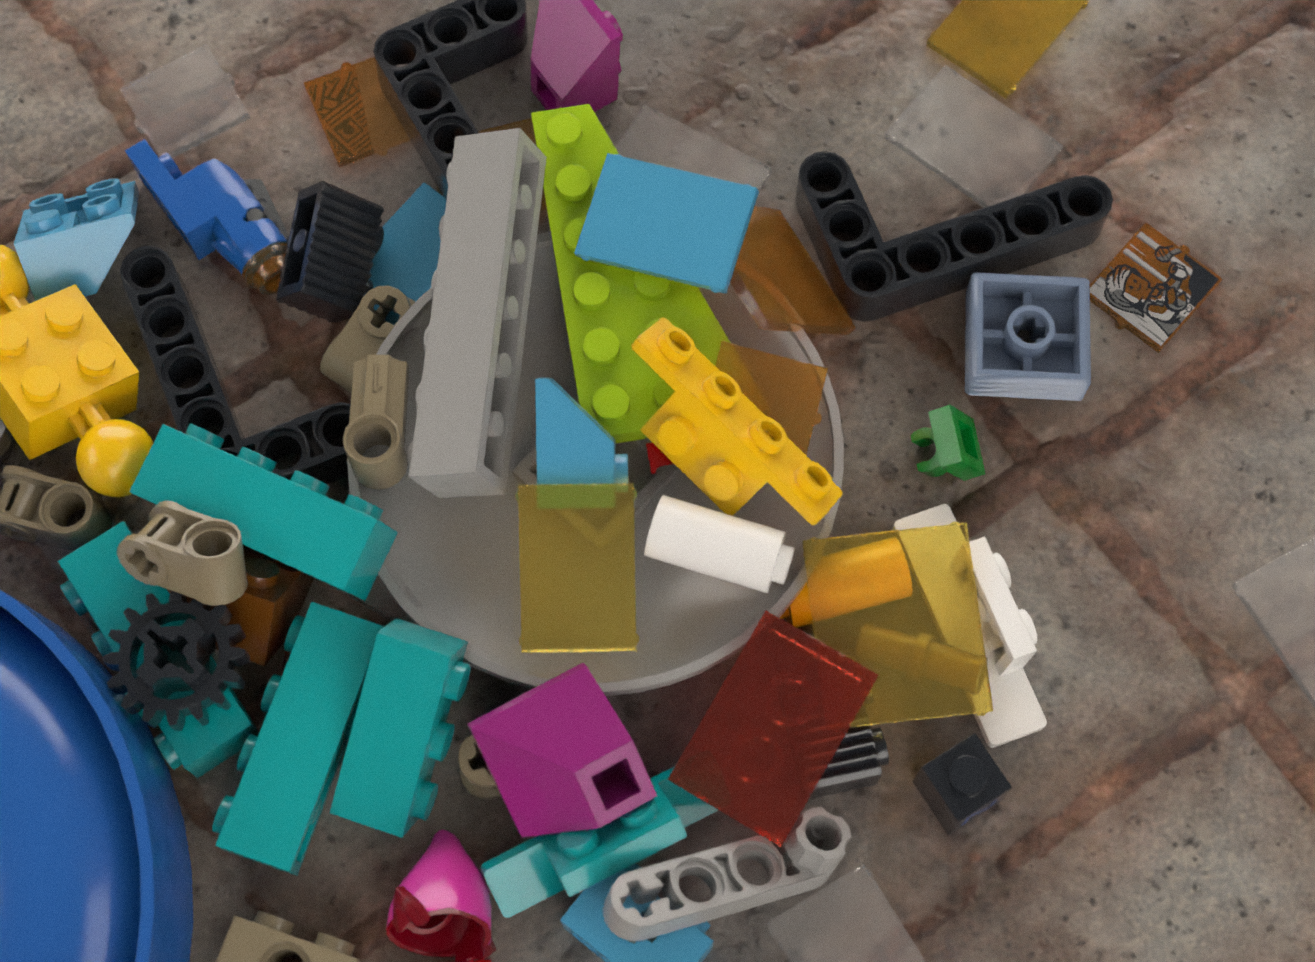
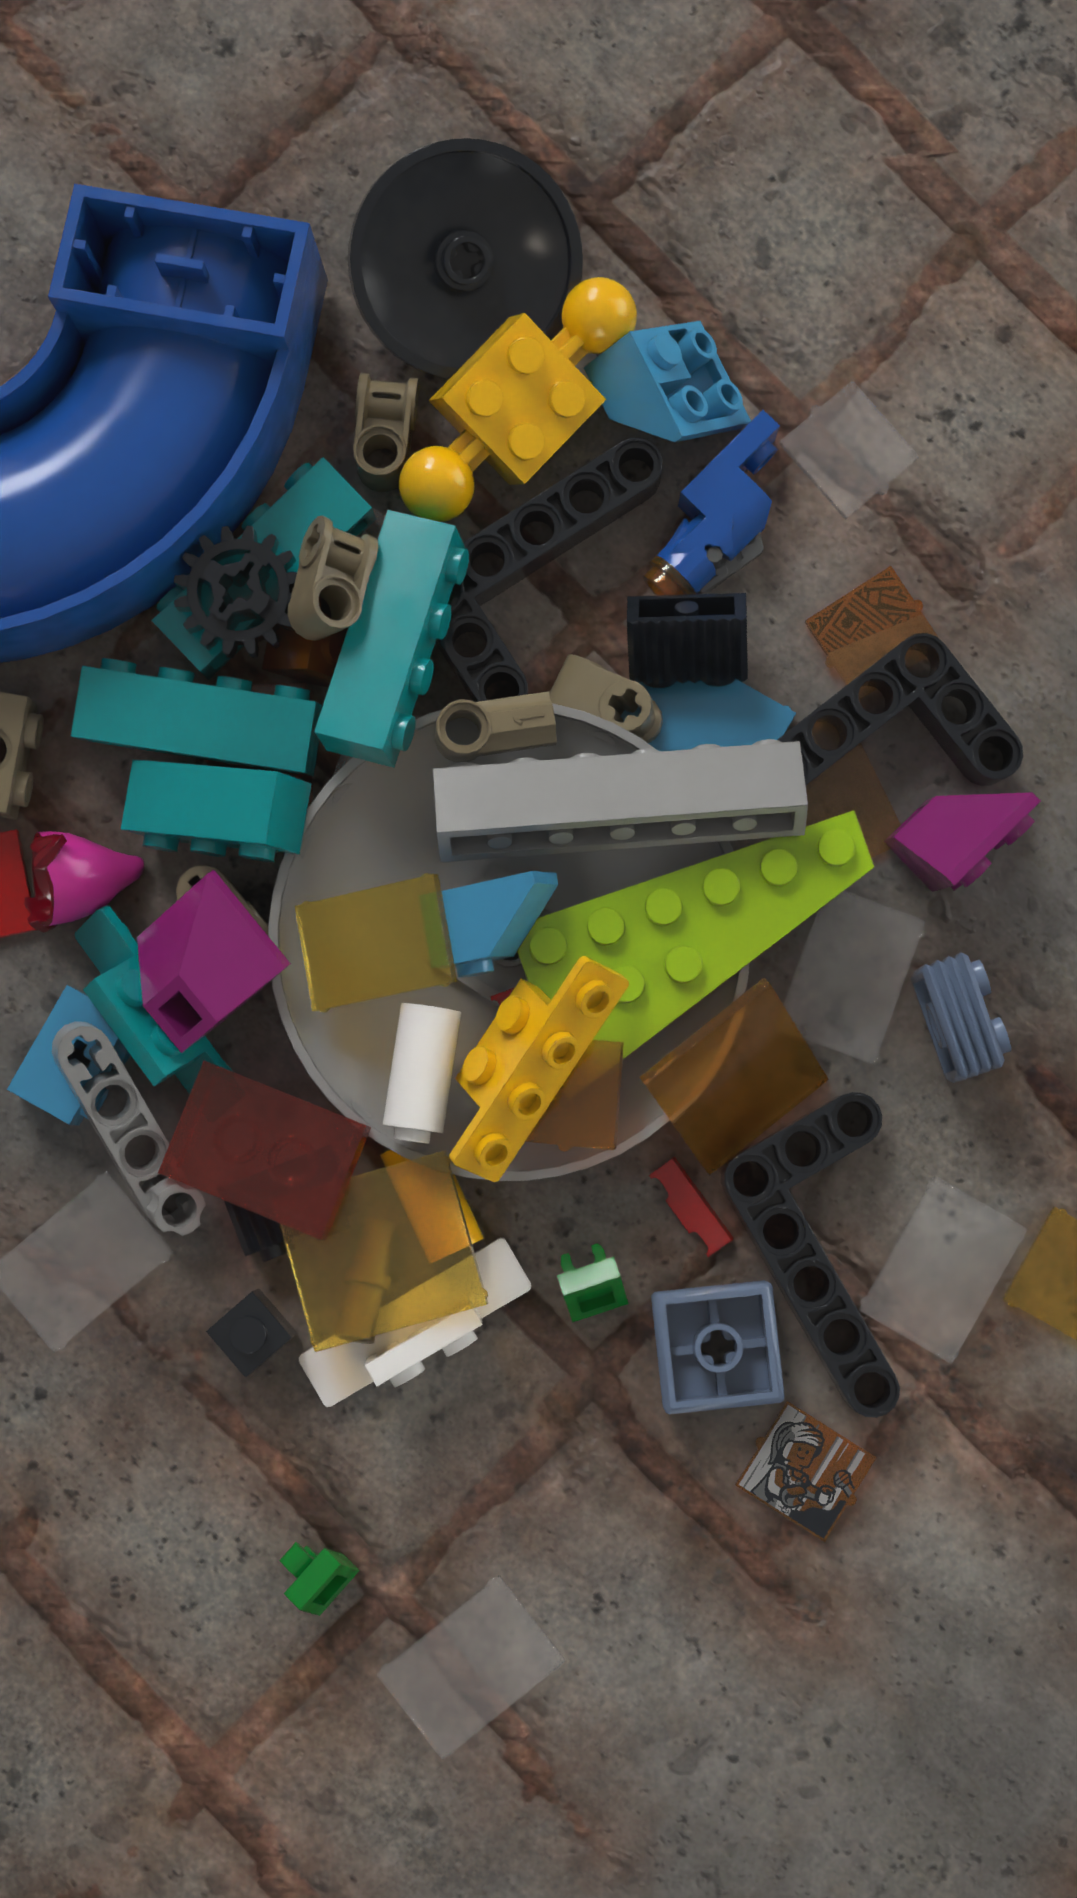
camera: 80 degrees right, 15 degrees up
dark azure piece [574,153,759,294] -> none
none -> green tile [279,1542,360,1616]
none -> red piece [649,1156,734,1257]
none -> sand blue brick [911,952,1011,1083]

